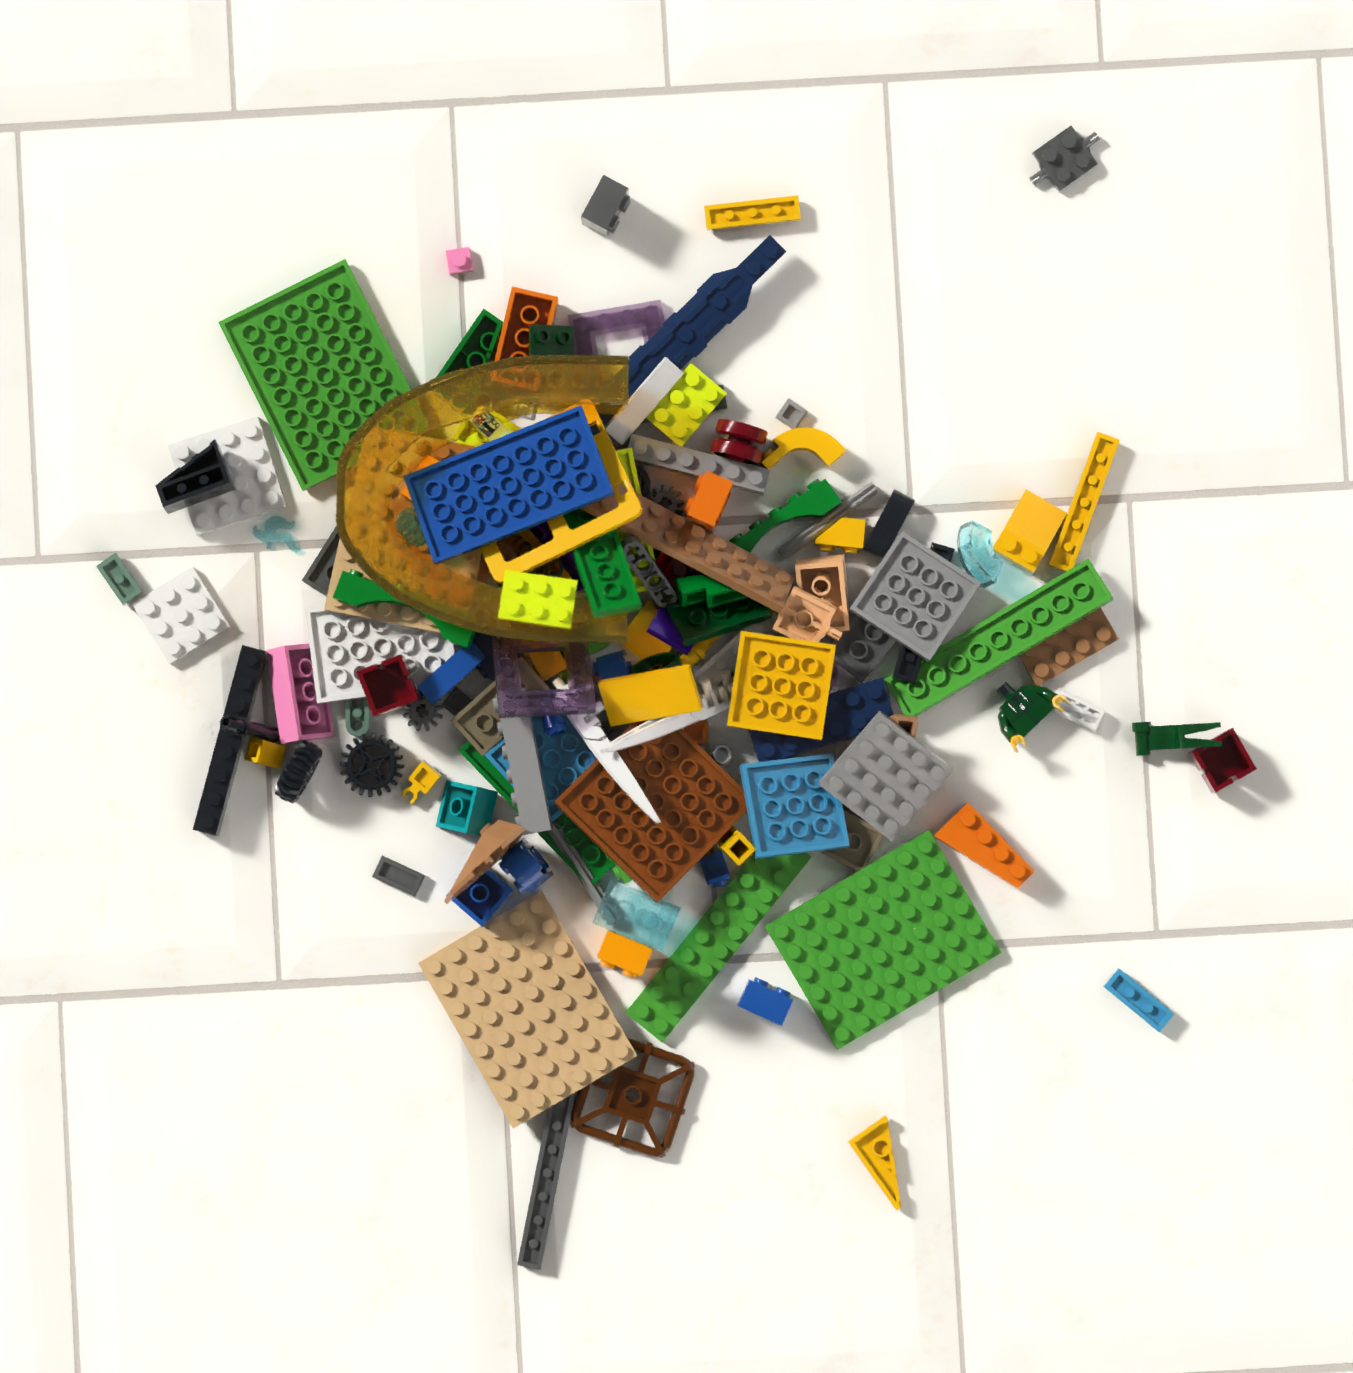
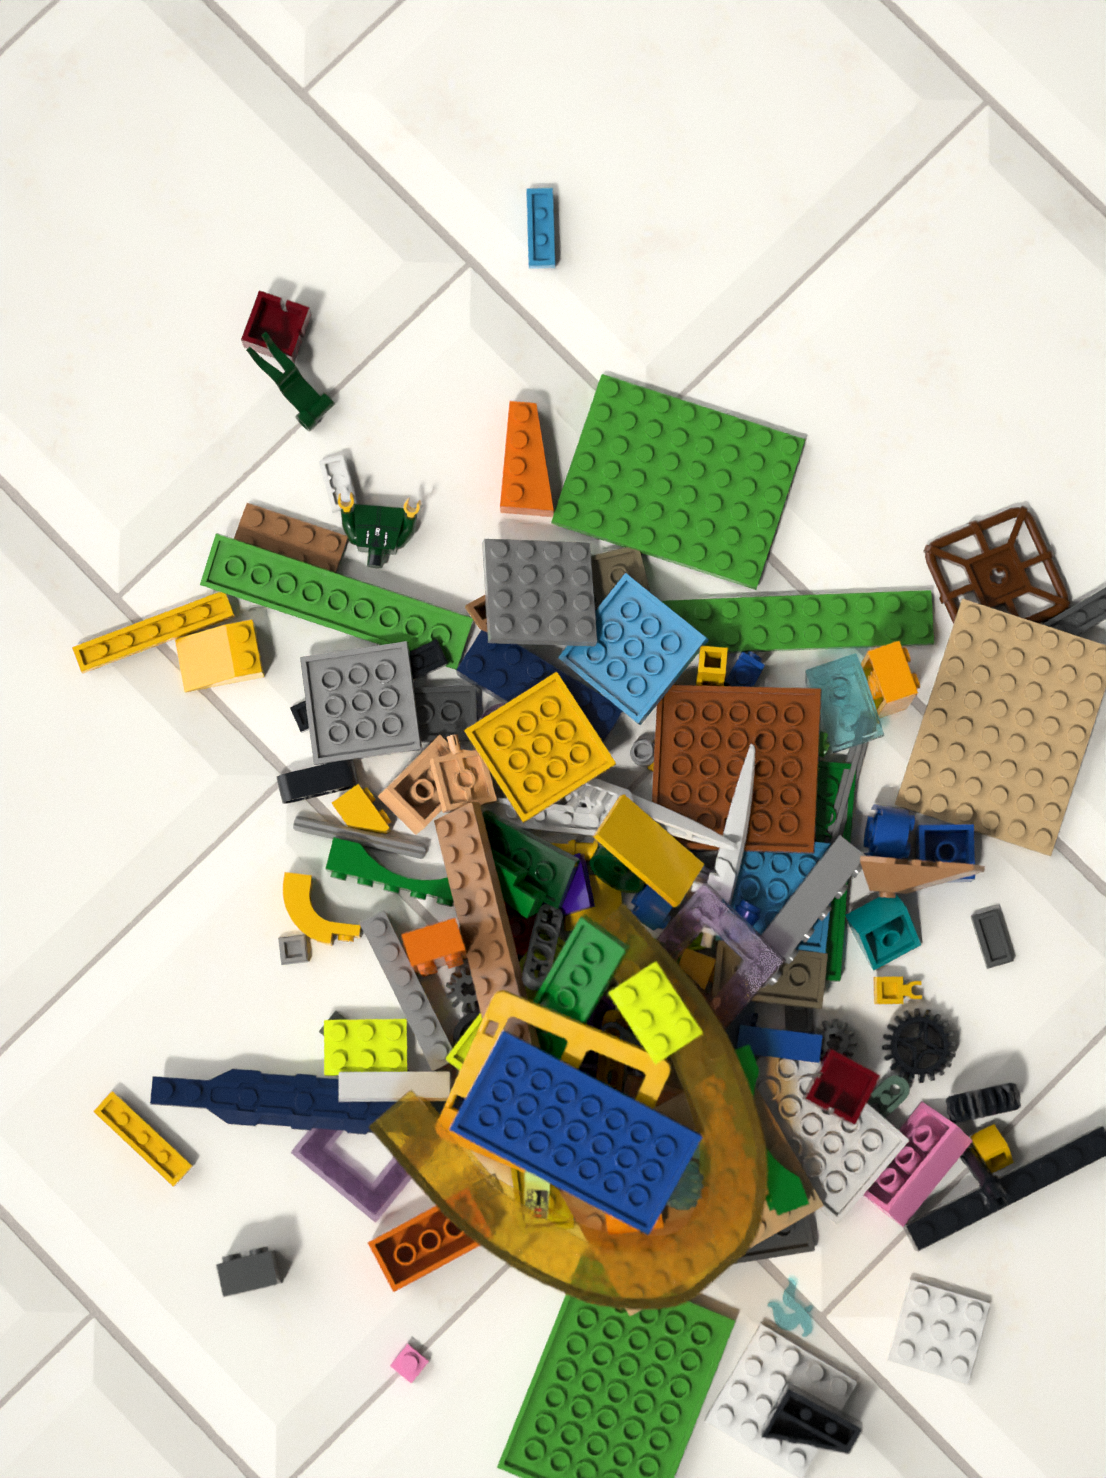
camera: 130 degrees left, 5 degrees down
sand green plate [96,553,143,606] -> none
green wedge [429,308,503,415] -> none
dark green bracket [529,324,574,376] -> none
orange tile [684,720,708,745] -> none
dark red wheel [709,419,768,465] -> none
blue brick [737,977,794,1026] -> none
yellow wing [848,1115,901,1211] -> none
clear light blue brick [957,520,1004,588] -> none

